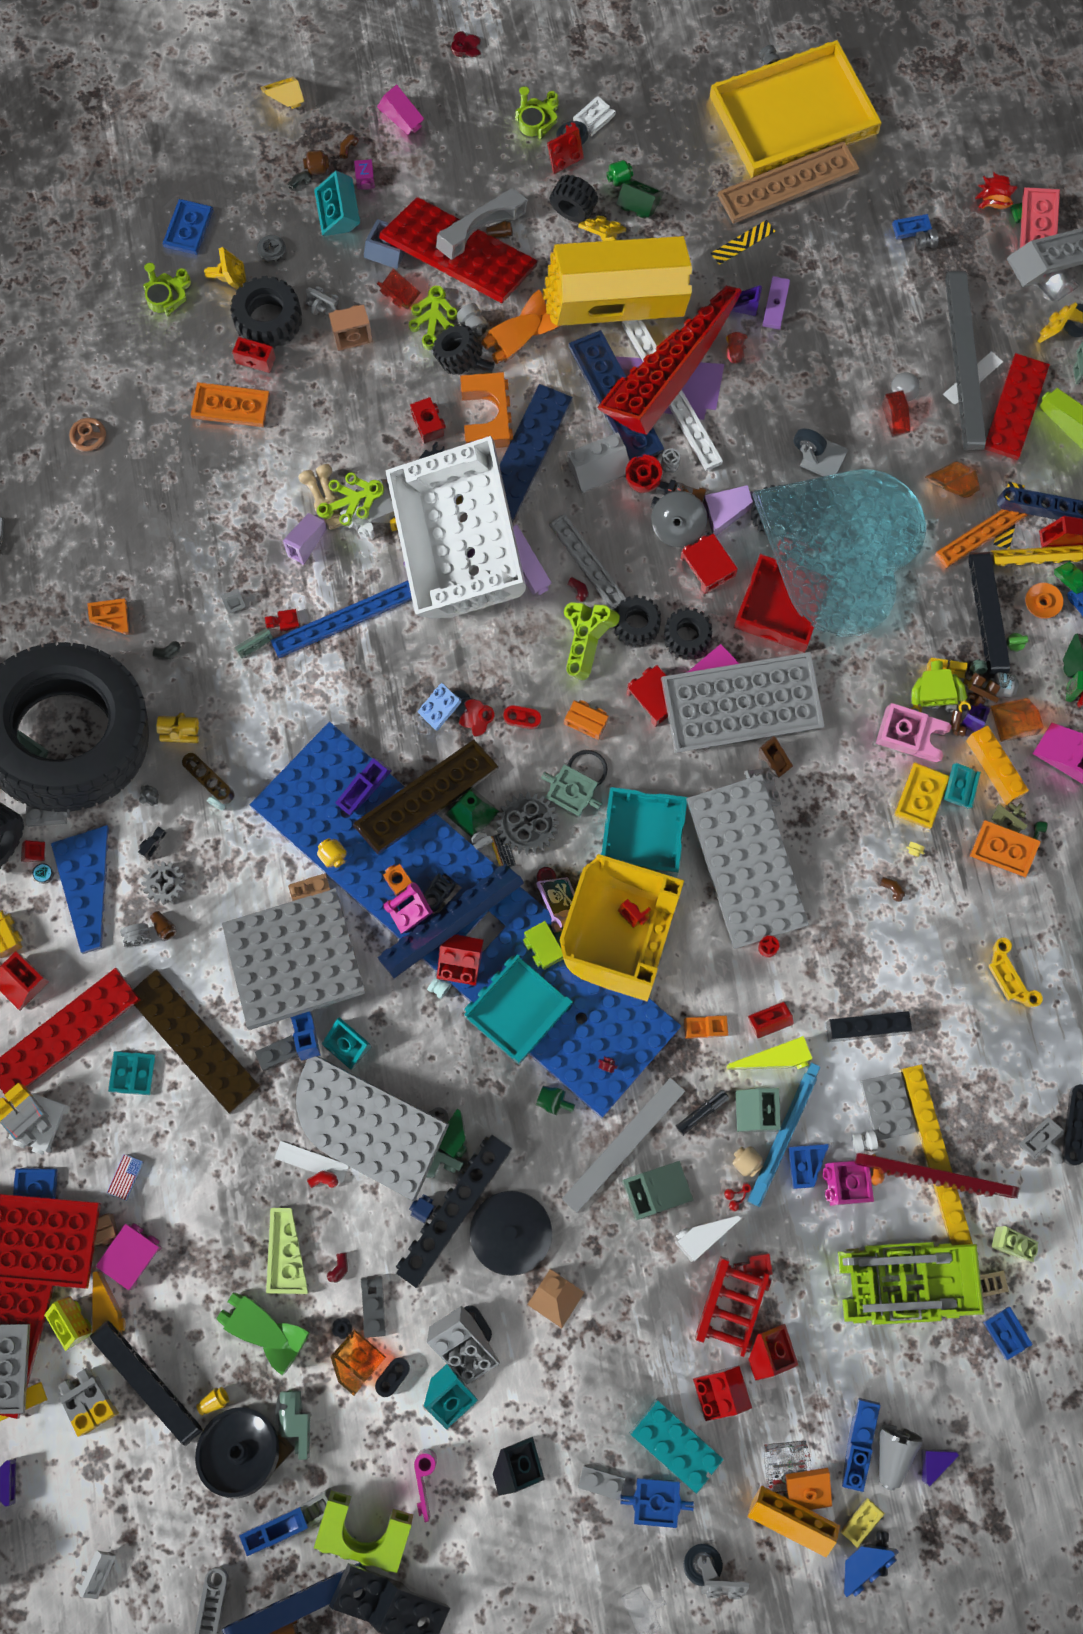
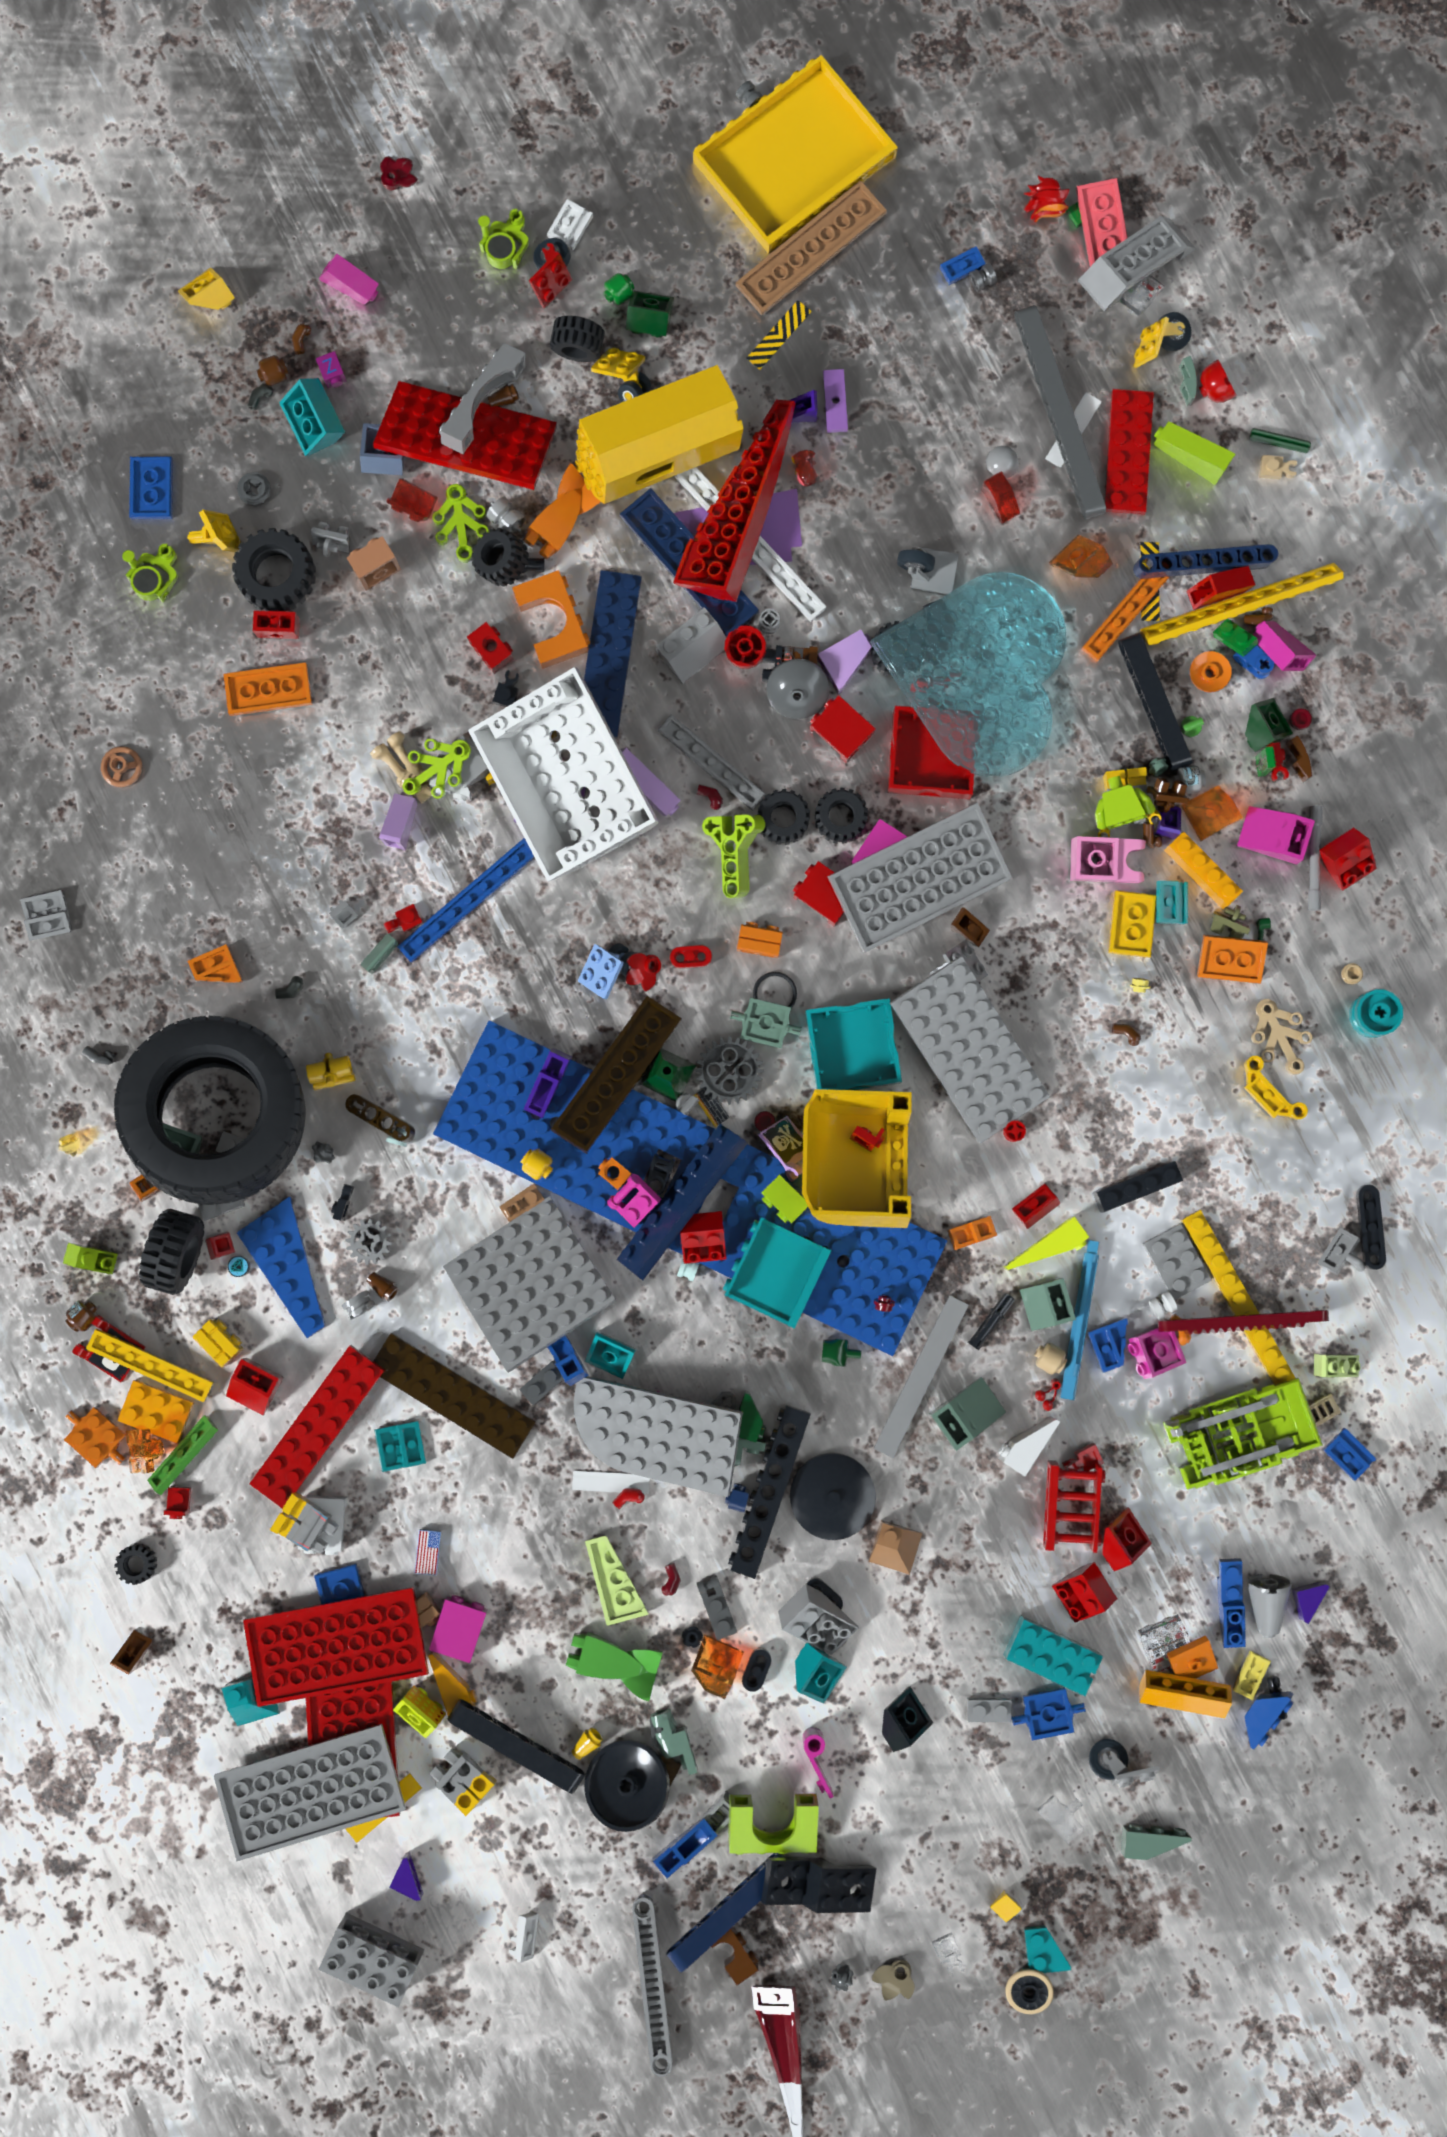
camera: 15 degrees left, 10 degrees up
none -> tan plant [1251,999,1313,1075]

